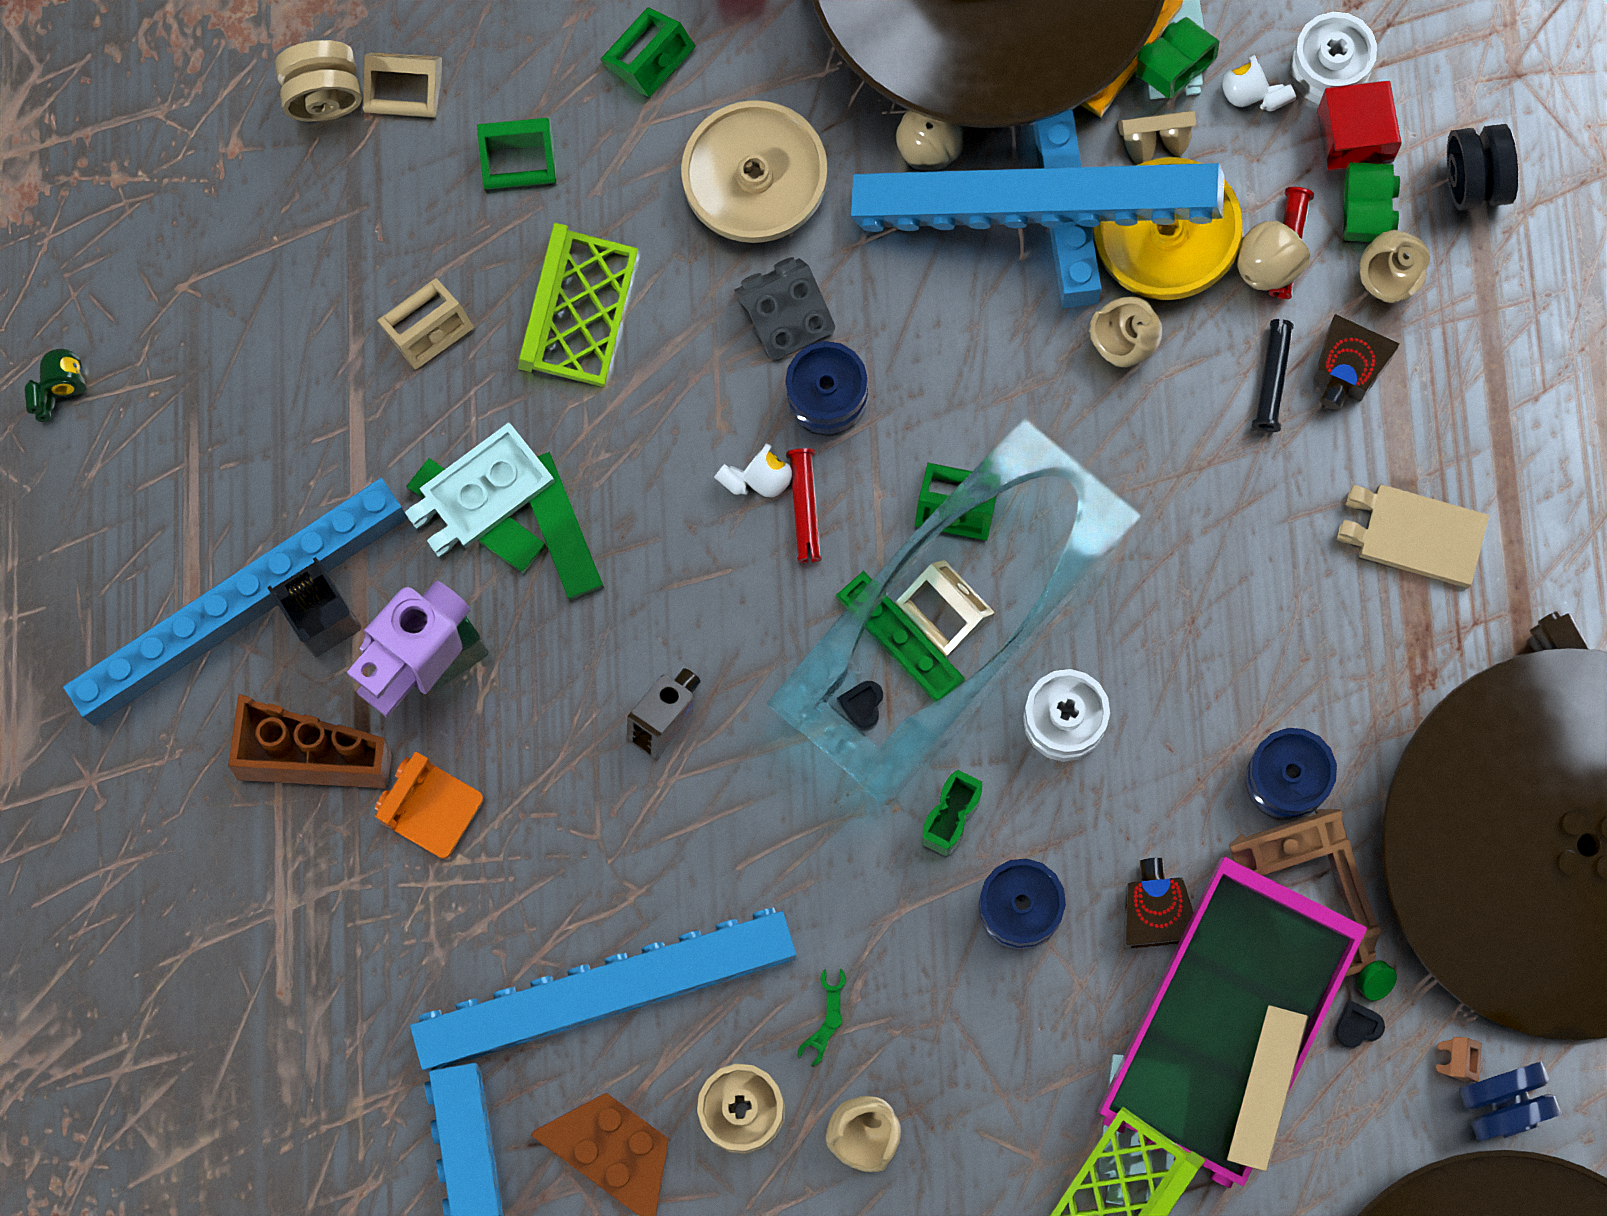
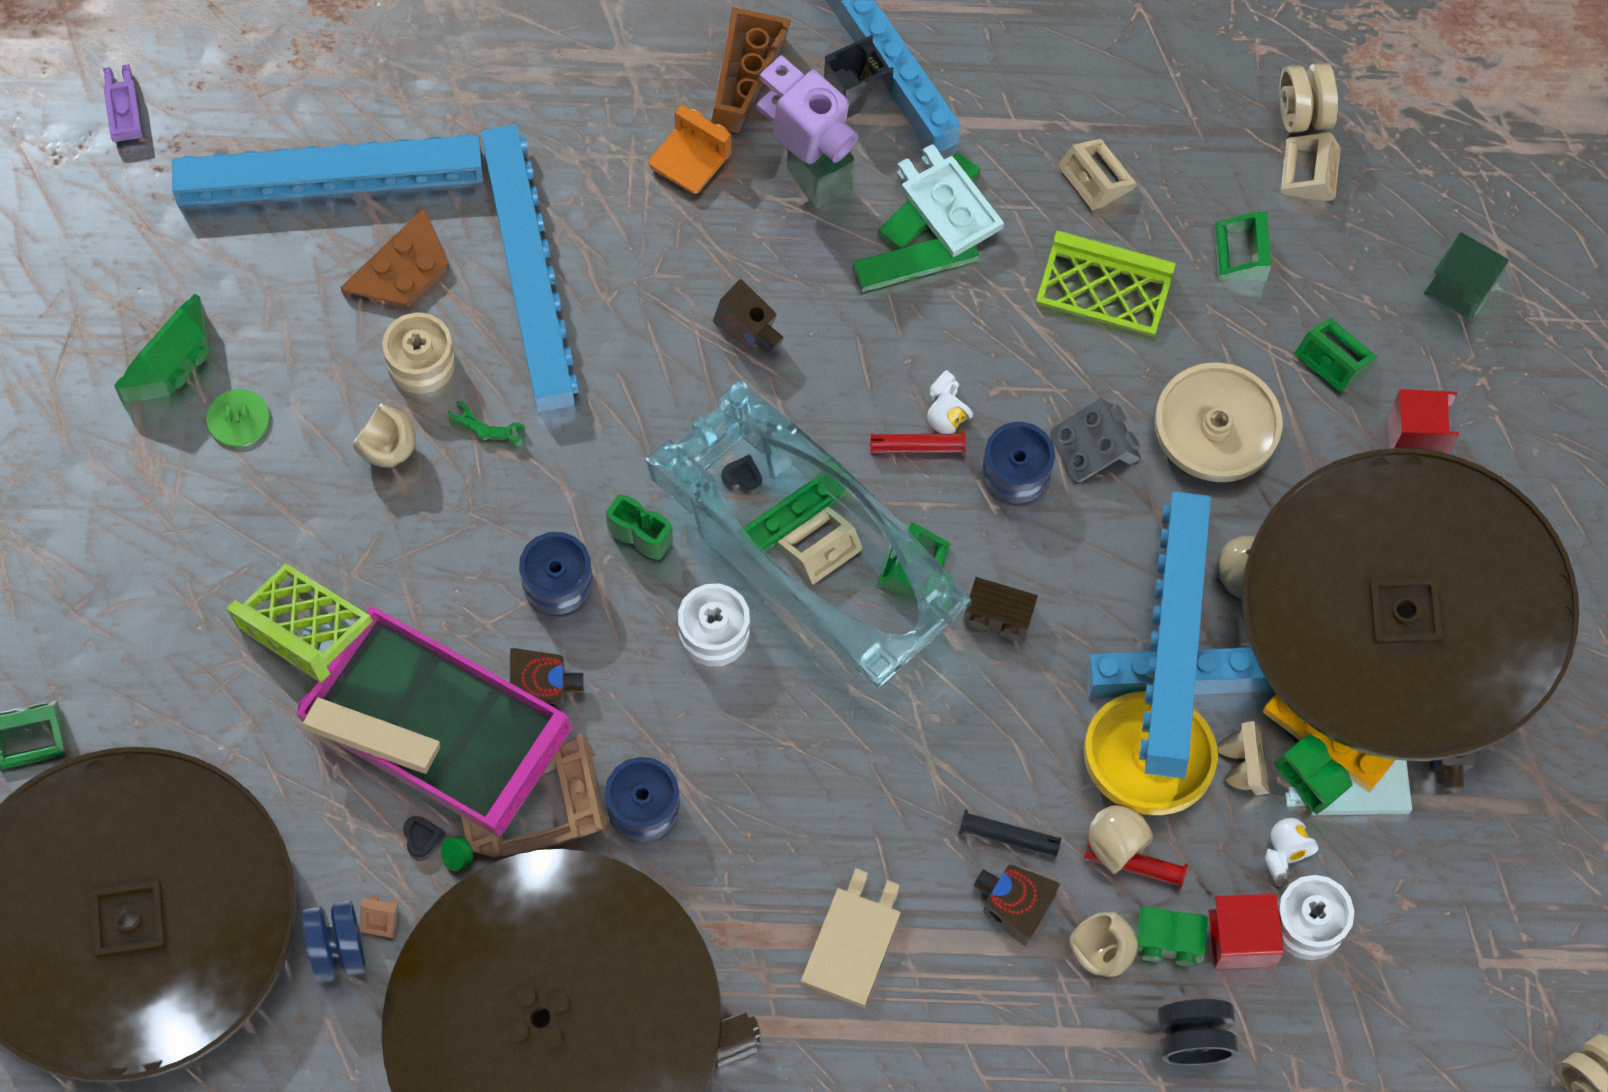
camera: 85 degrees right, 10 degrees down
tan piece [1089,297,1162,367] -> none
none -> dark brown brick [963,577,1038,640]

